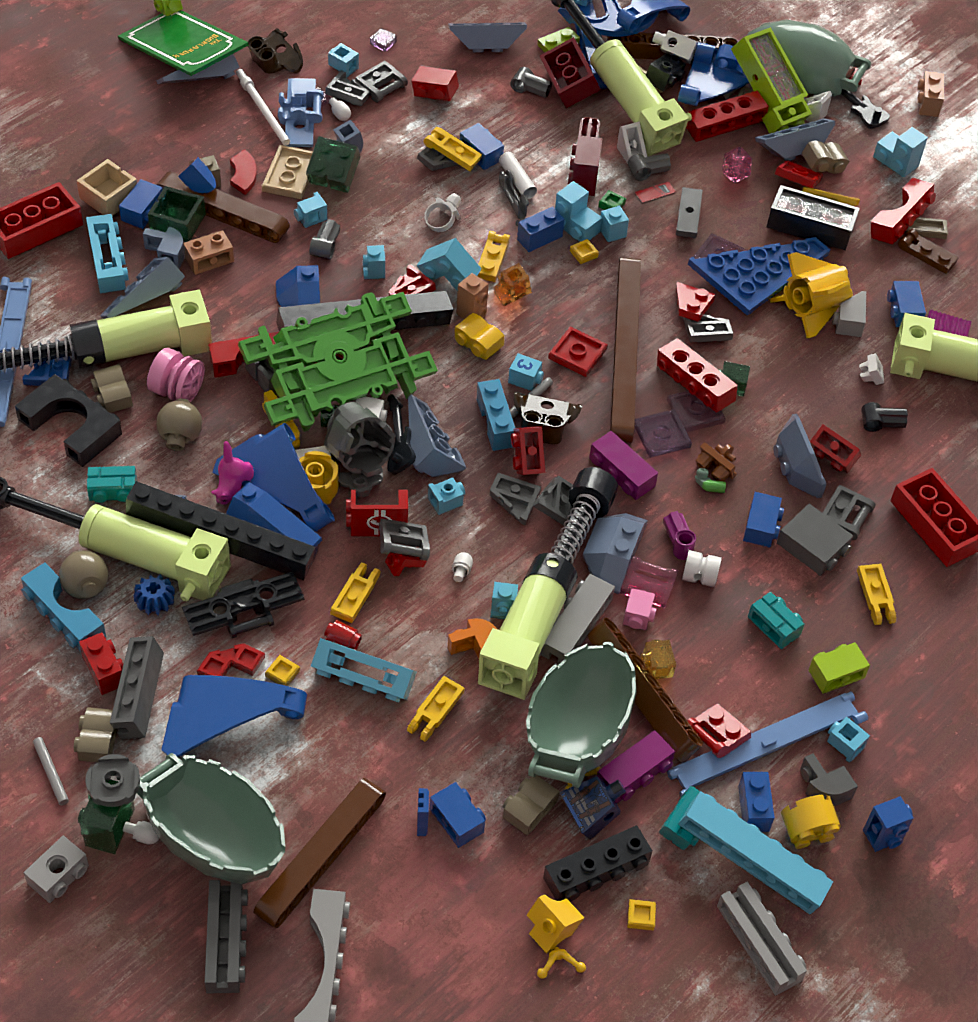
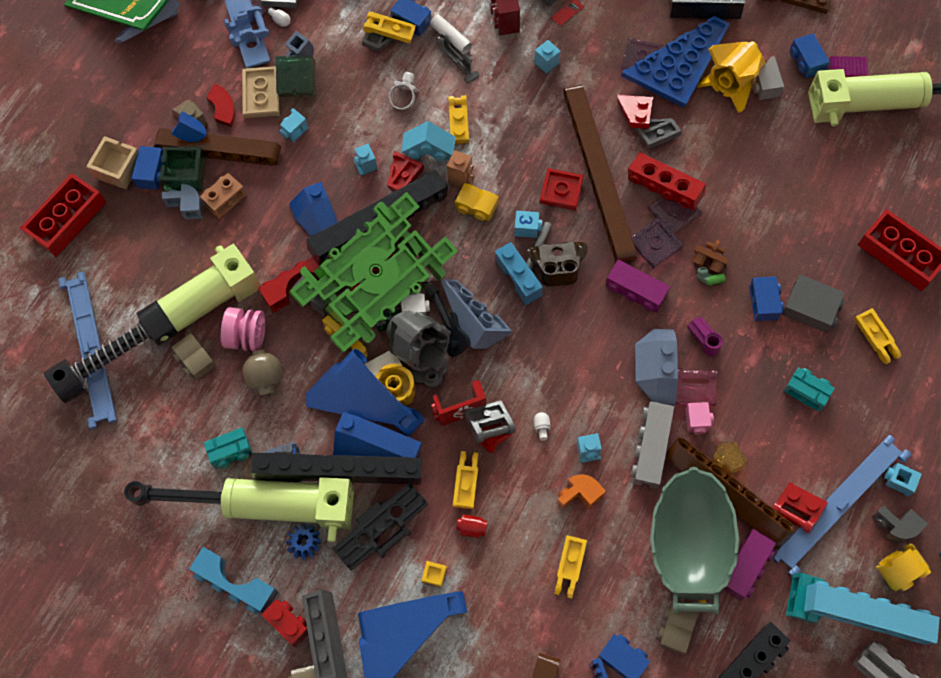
camera: 10 degrees left, 15 degrees up
black arch [15,374,122,467] -> none
blue wing [22,356,72,386] -> none
dark tan brick [59,551,109,599] -> none
medium azure brick [86,214,129,293] -> none
sand blue wedge [100,257,185,319] -> none
red tile [197,643,265,676] -> none
dark pink animal [211,441,254,505] -> none
white bar [236,69,290,146] -> none
dark grey piece [309,219,340,259] -> none
medium azure brick [311,638,417,702] -> none
medium azure brick [428,478,465,515] -> none
yellowish green piece [478,467,618,700] -> none
dark grey wing [489,473,541,525] -> none
clear orange brick [493,263,532,306] -> none
red brick [511,426,546,475] -> none
blue brick [517,206,565,252] -> none
dark grey wing [533,476,573,526] -> none
medium azure brick [555,181,602,242] -> none
torso [560,777,626,839] -> none
yellow tile [570,239,599,264] -> none
green tile [598,190,626,210] -> none
tile [676,187,703,238] -> none
white wheel [682,550,721,588] -> none
clear green brick [718,361,750,396] -> none
blue brick [738,772,775,832] -> none
sand blue wedge [773,414,826,498] -> none
lime brick [808,642,870,694] -> none
red brick [810,424,861,473] -> none
dark grey plate [823,485,876,540] -> none
white tile [859,353,884,385] -> none
black piece [861,402,908,432] -> none

